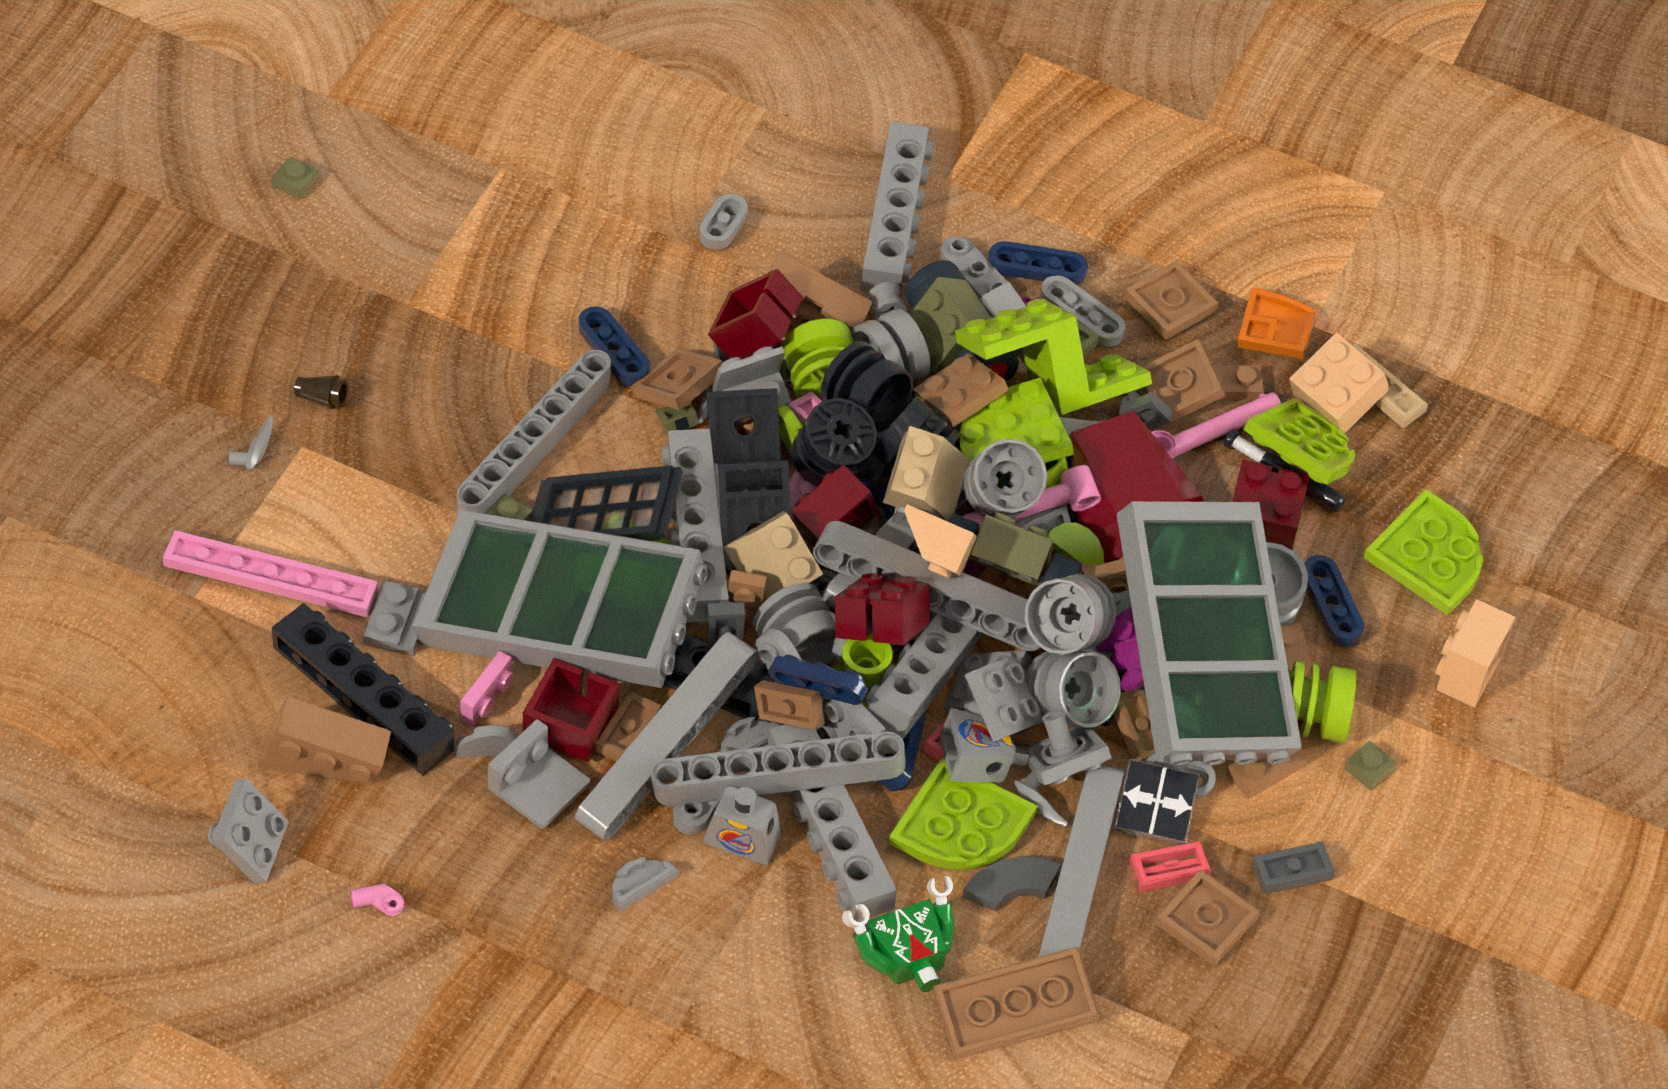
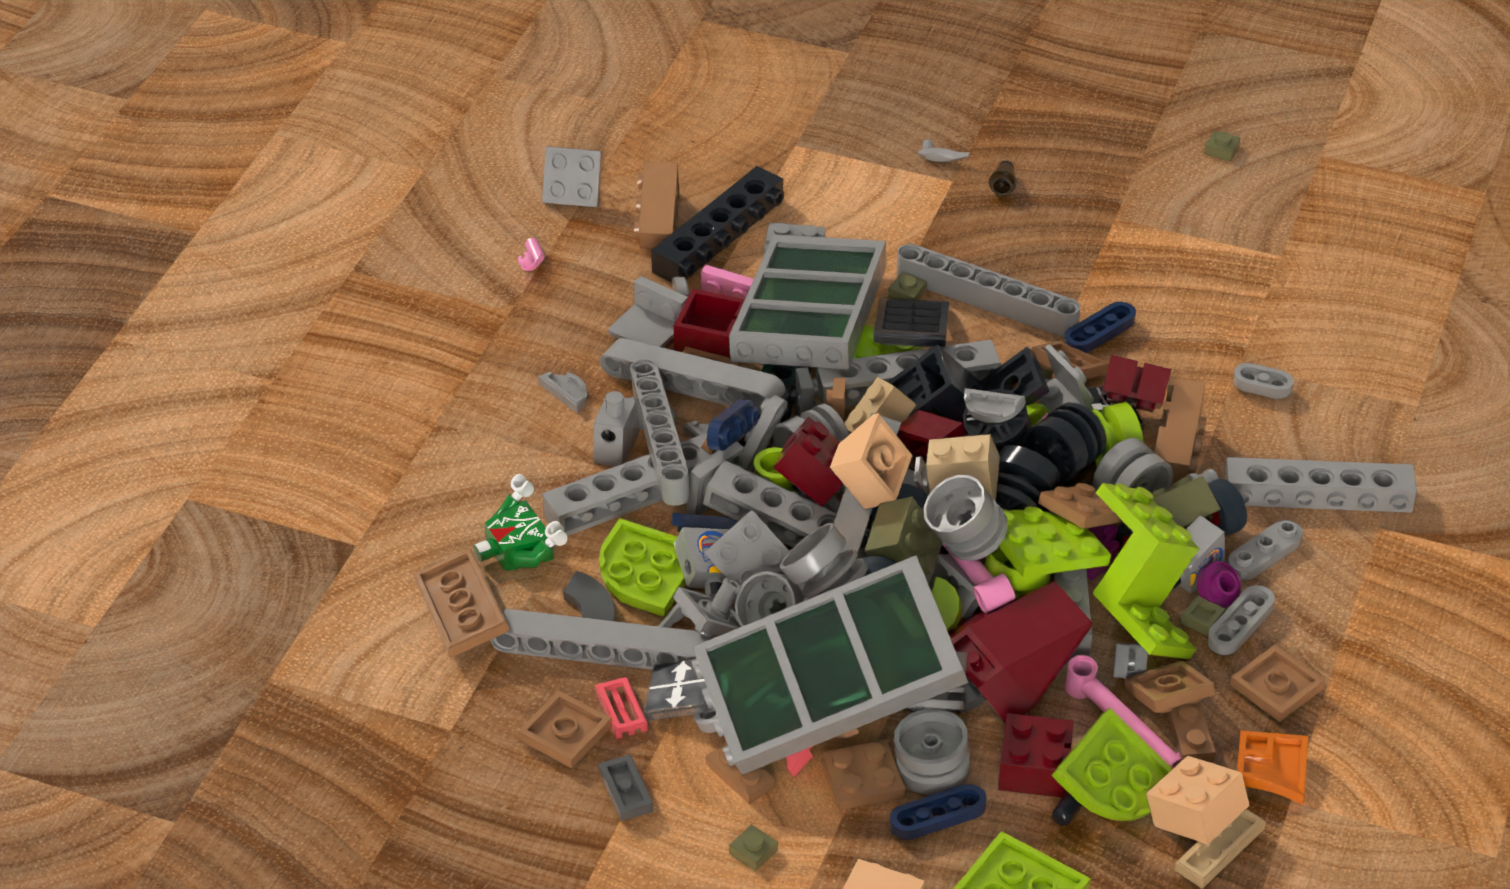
camera: 90 degrees right, 10 degrees down
bright pink plate [163,531,378,617] -> none
dark blue plate [988,241,1088,285] -> none
lime wheel [1289,660,1356,743] -> none
none -> light grey tile [964,388,1026,423]

